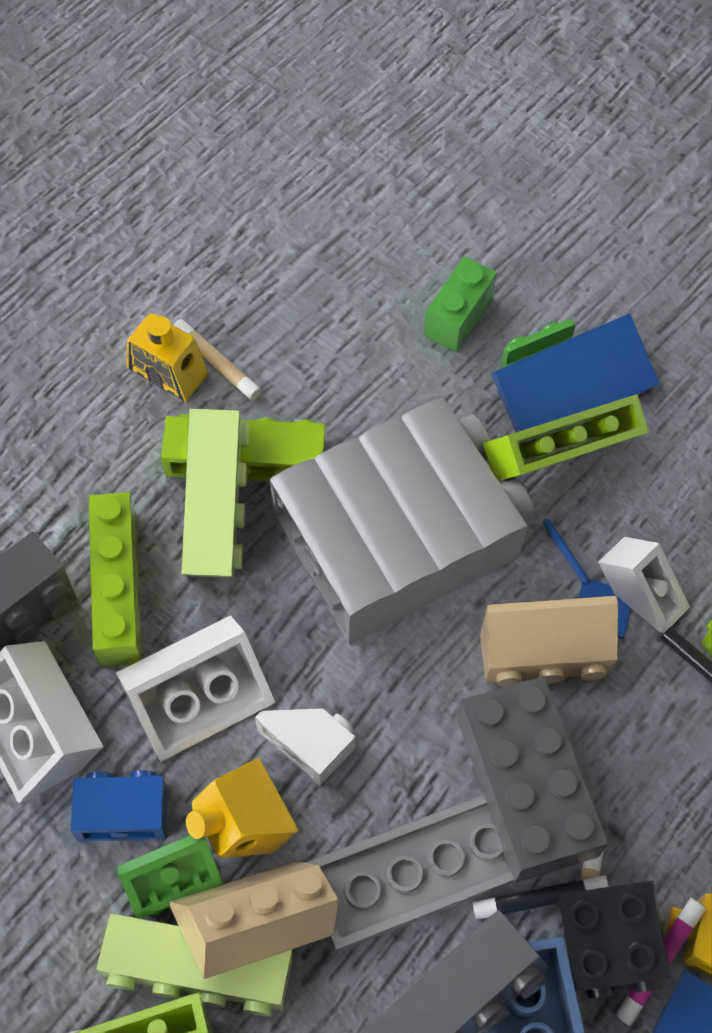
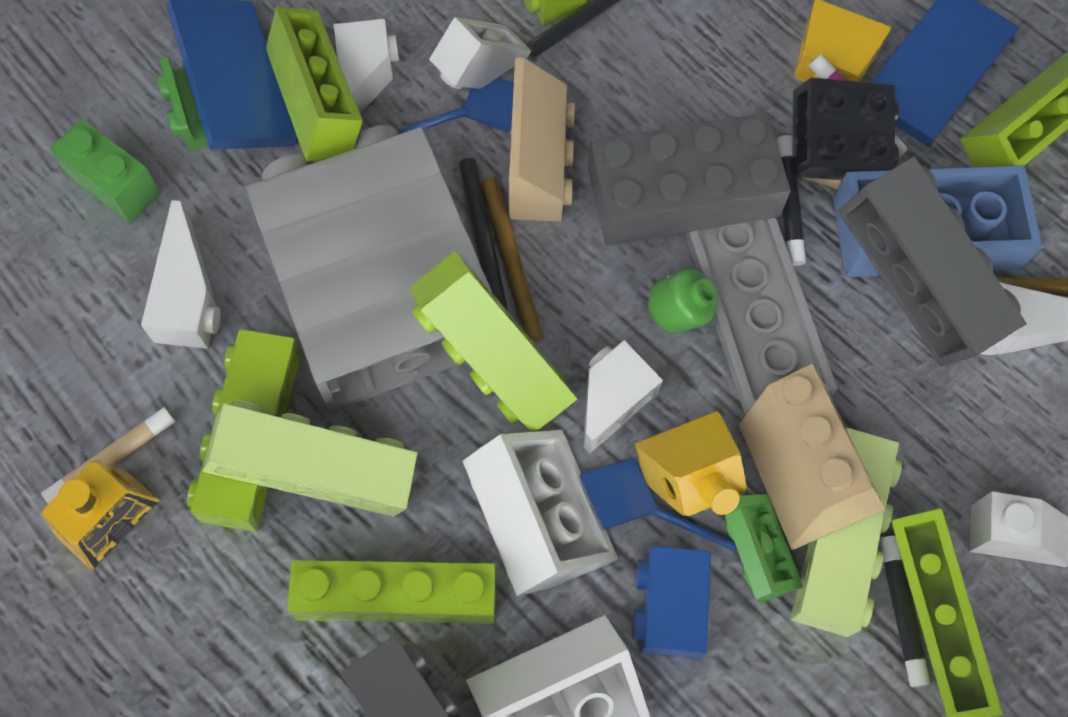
camera: 85 degrees left, 5 degrees up
none -> white slope [141,200,221,349]
none -> white slope [334,19,399,114]
none -> lime brick [408,250,578,432]
none -> black bar [459,158,509,312]
none -> pearl gold bar [481,177,544,342]
none -> blue piece [579,458,737,551]
none -> bright green head [648,268,717,334]

